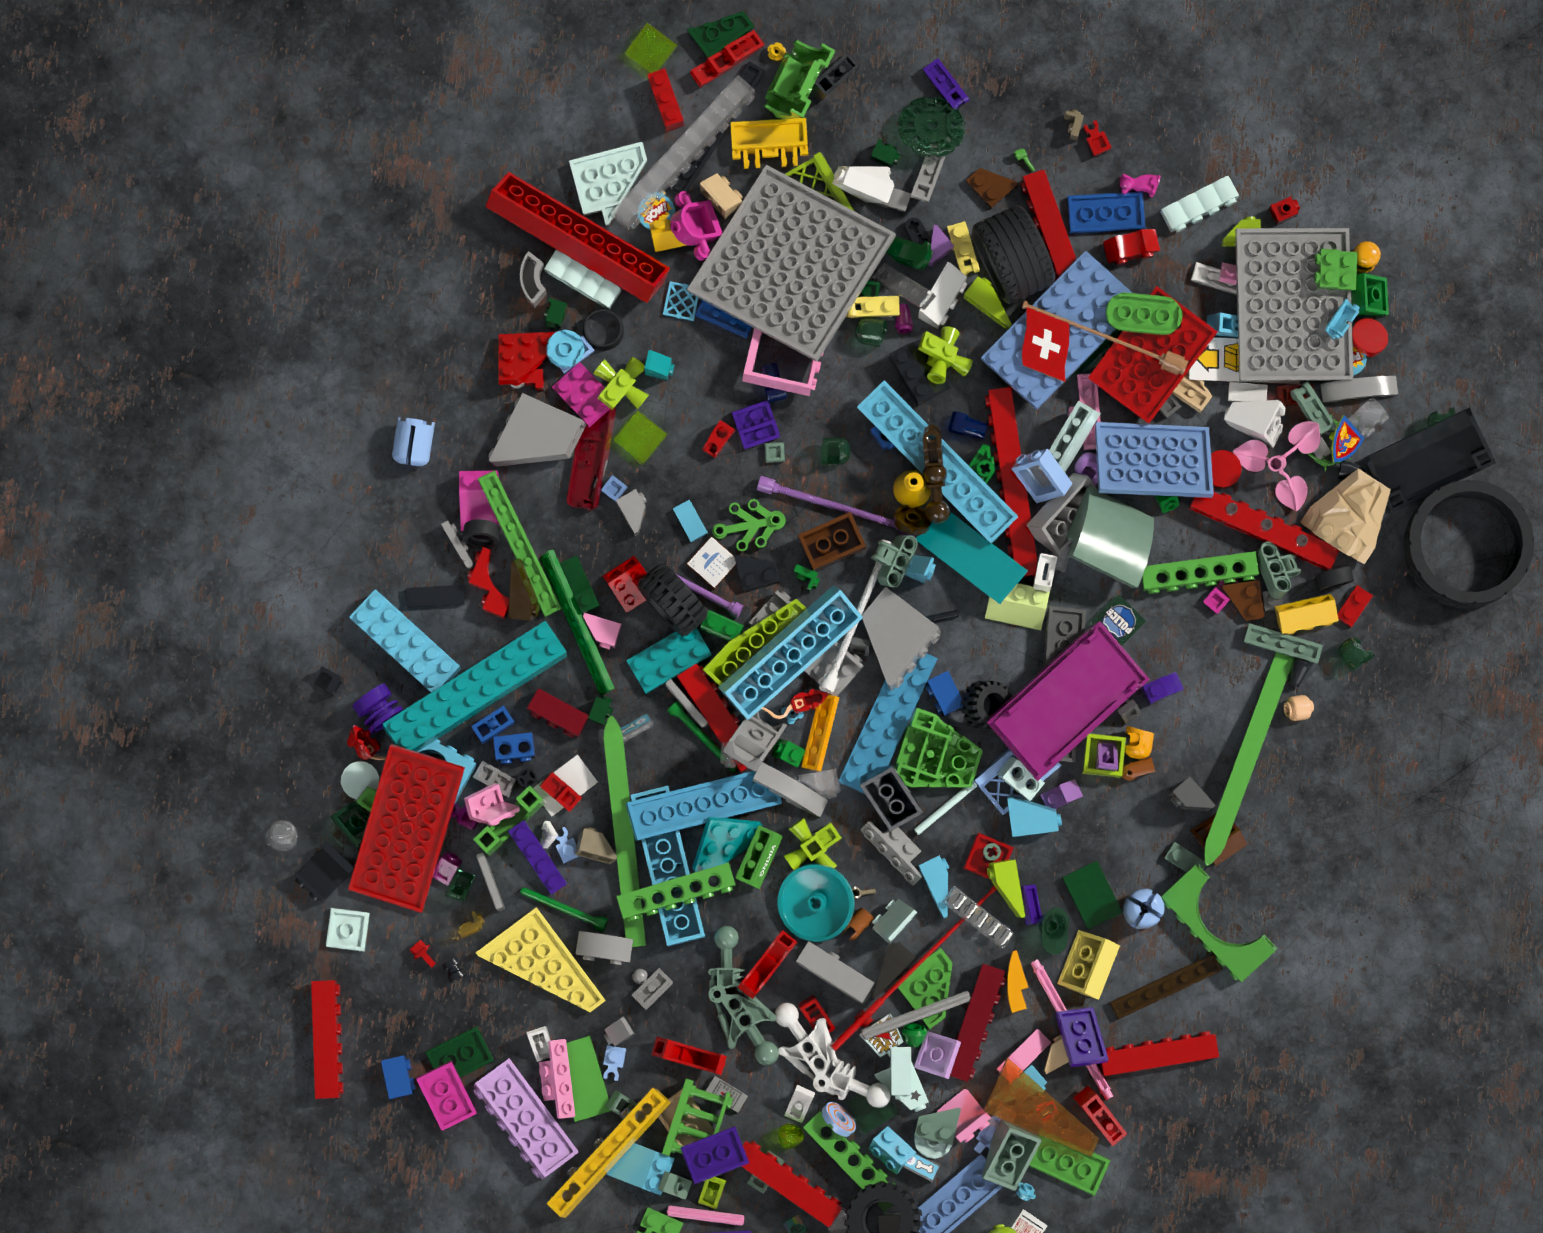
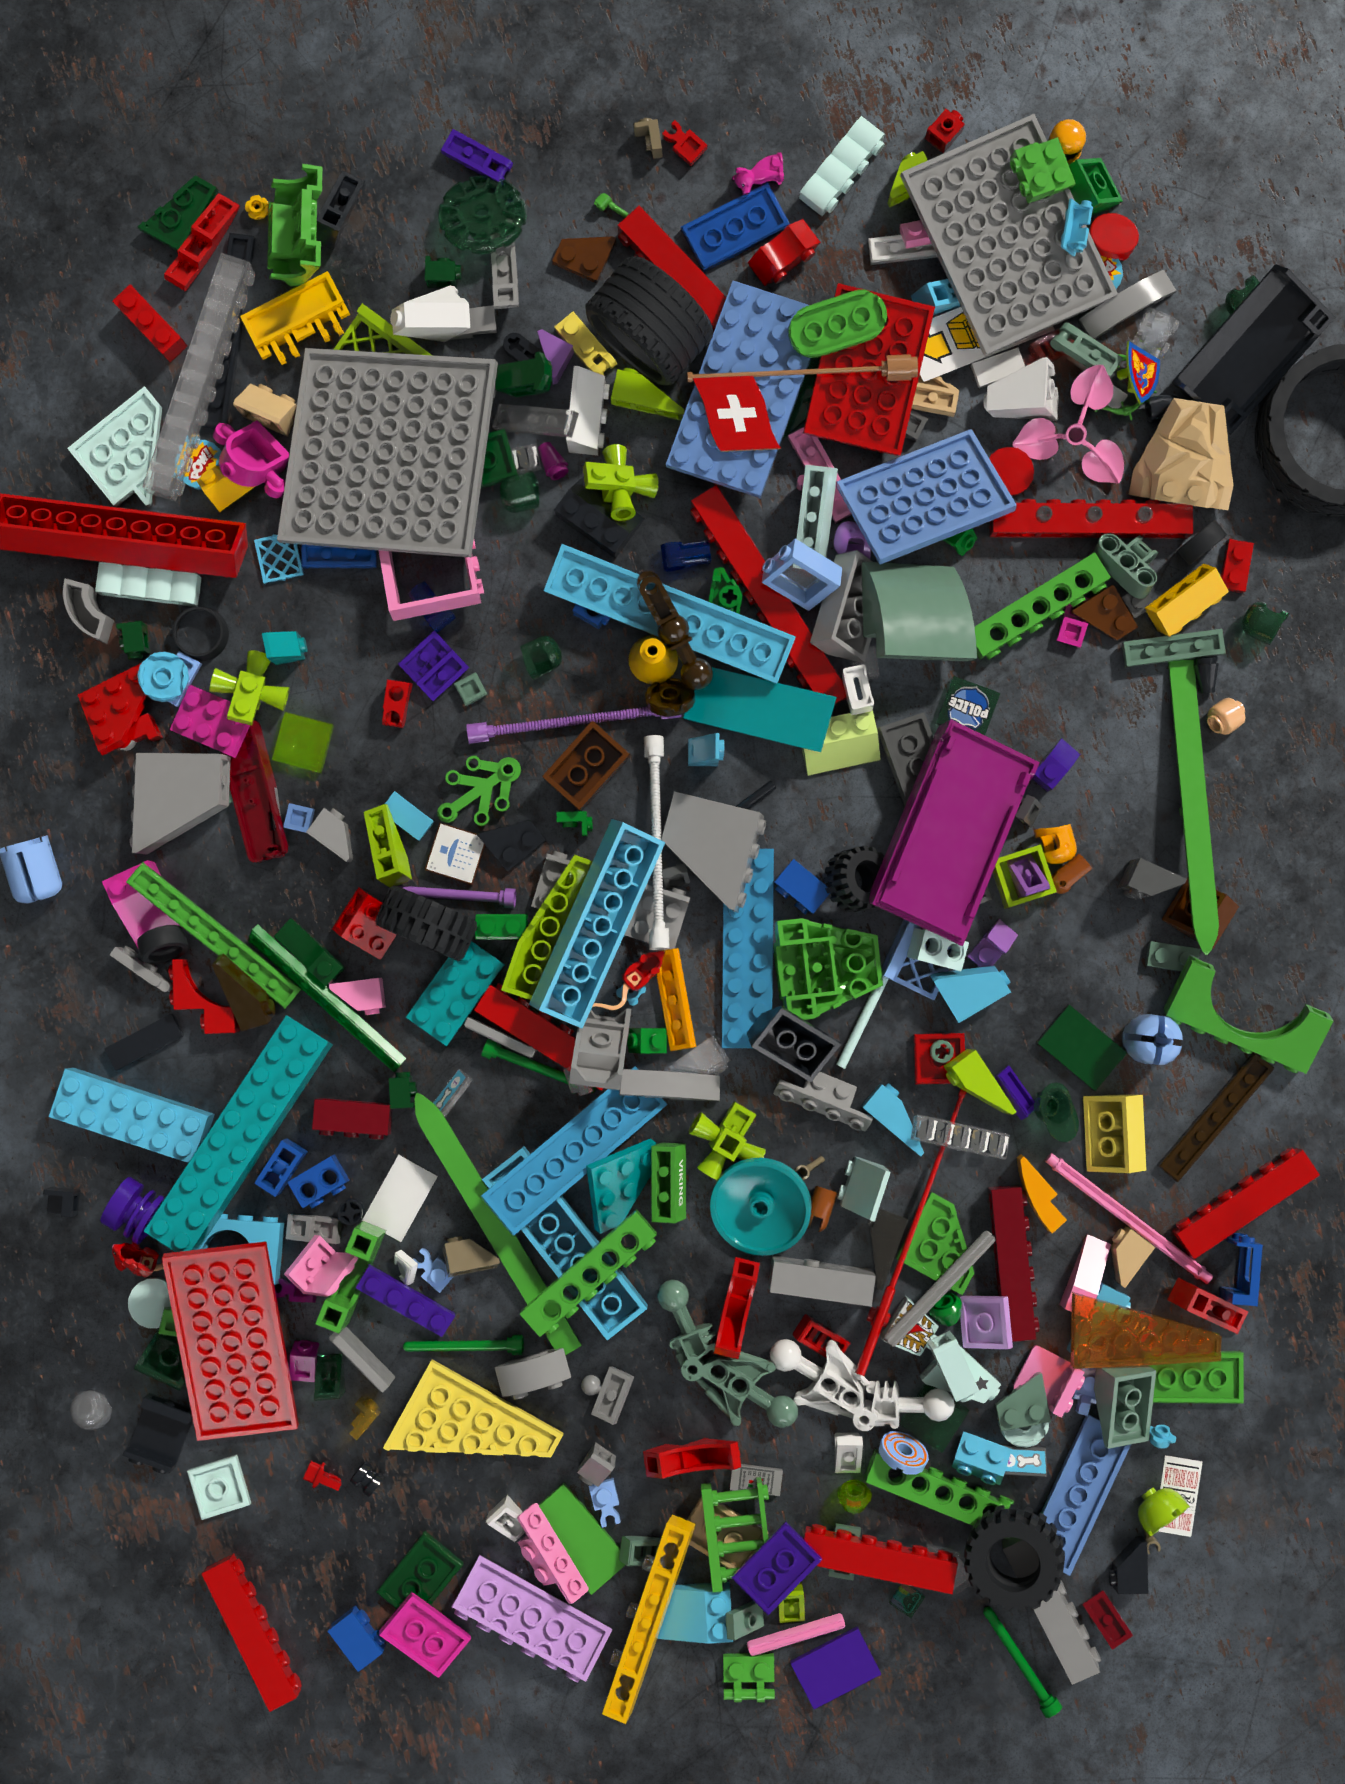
camera: 20 degrees left, 5 degrees up
red slope [539,771,582,812] -> none
clear neon green plate [625,23,678,73] -> none
light yellow plate [846,296,900,318] -> none
sand green piece [871,534,917,588] -> none
dark purple tile [1055,1007,1109,1067] -> none
none -> lime slope [364,804,412,888]
none -> blue window [1219,1233,1263,1306]

